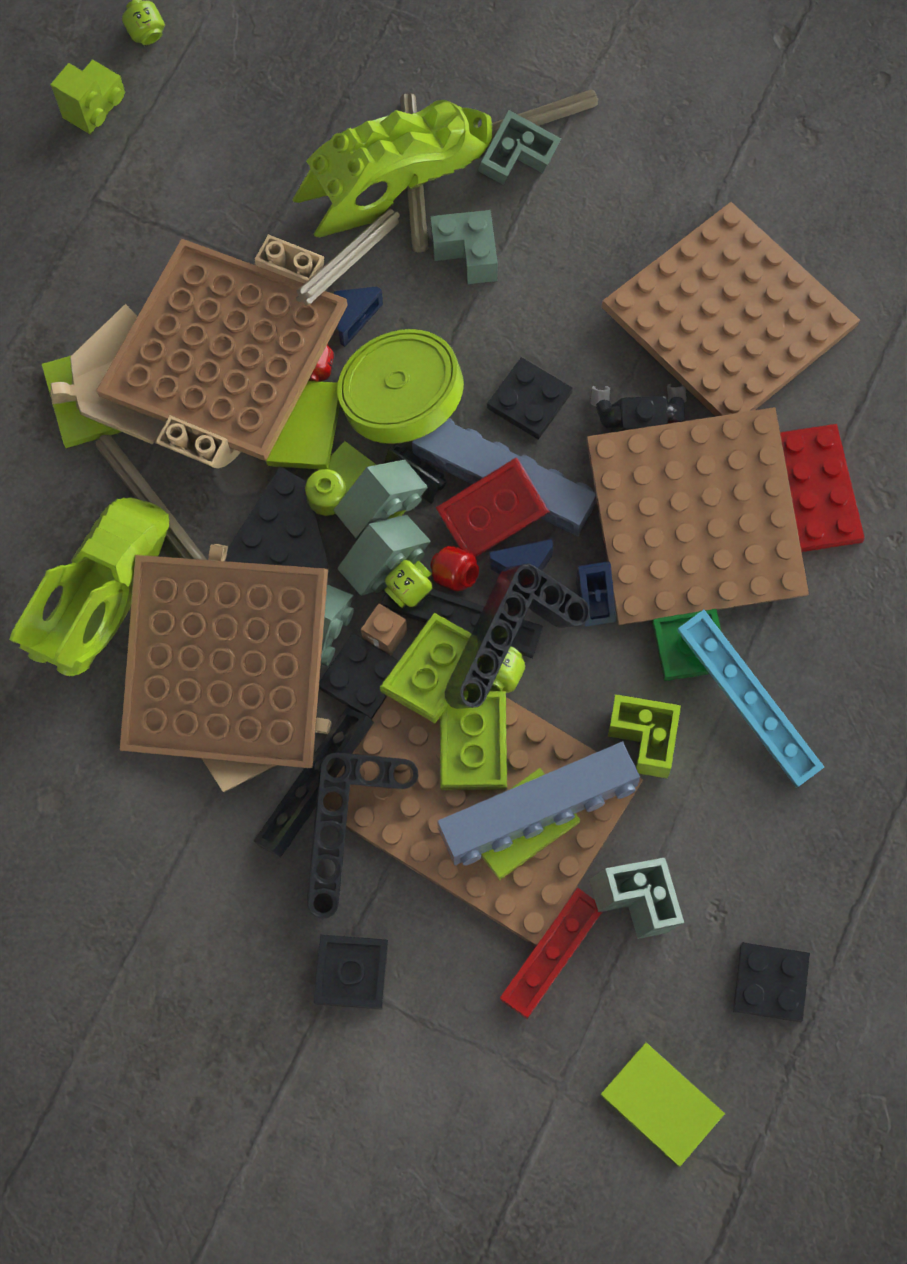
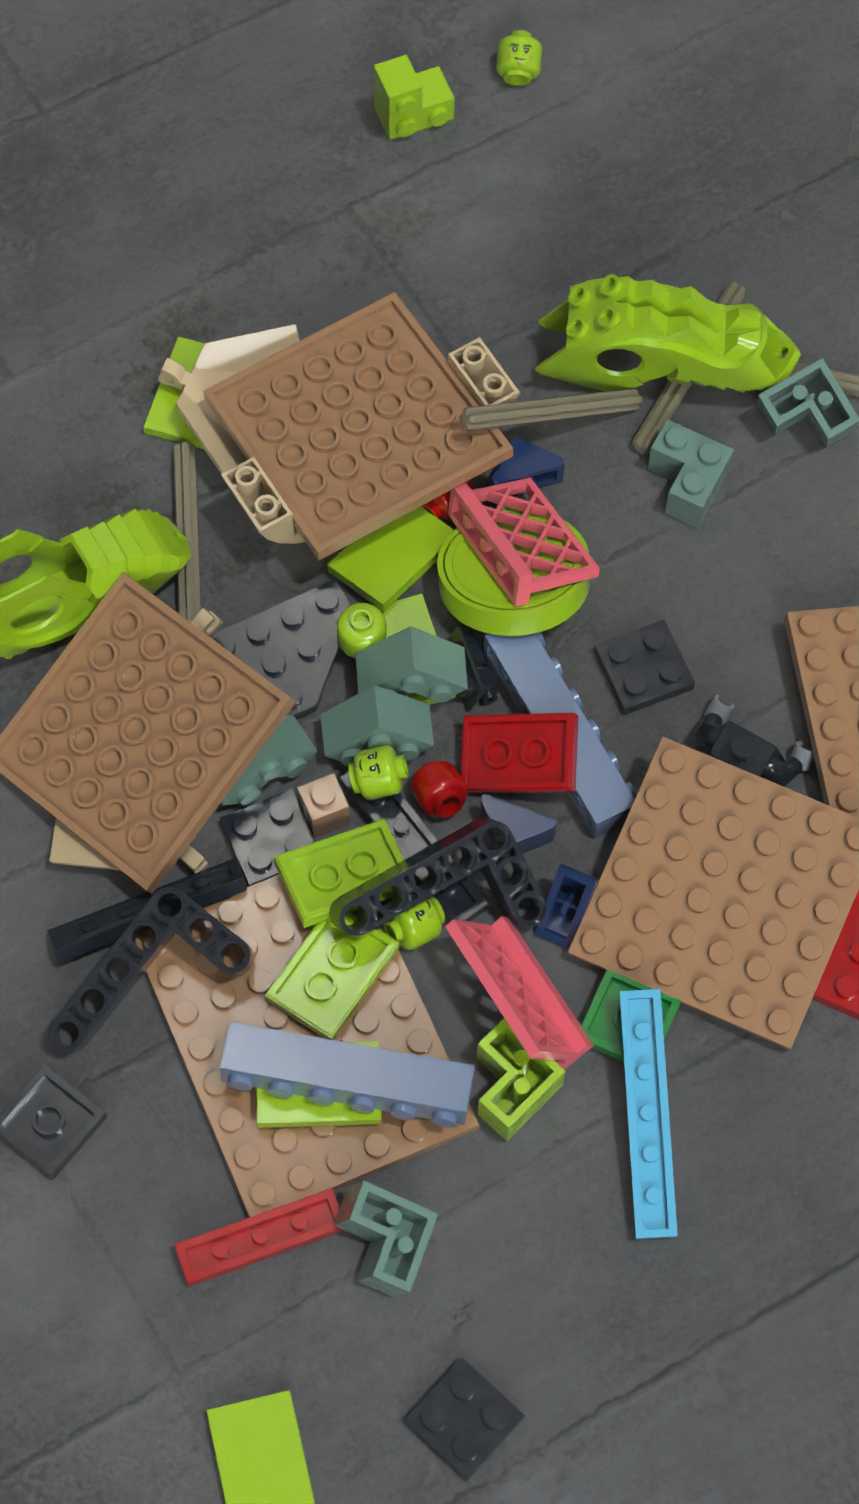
camera: 30 degrees right, 5 degrees down
none -> coral fence [445,916,594,1070]
none -> coral fence [448,477,600,607]

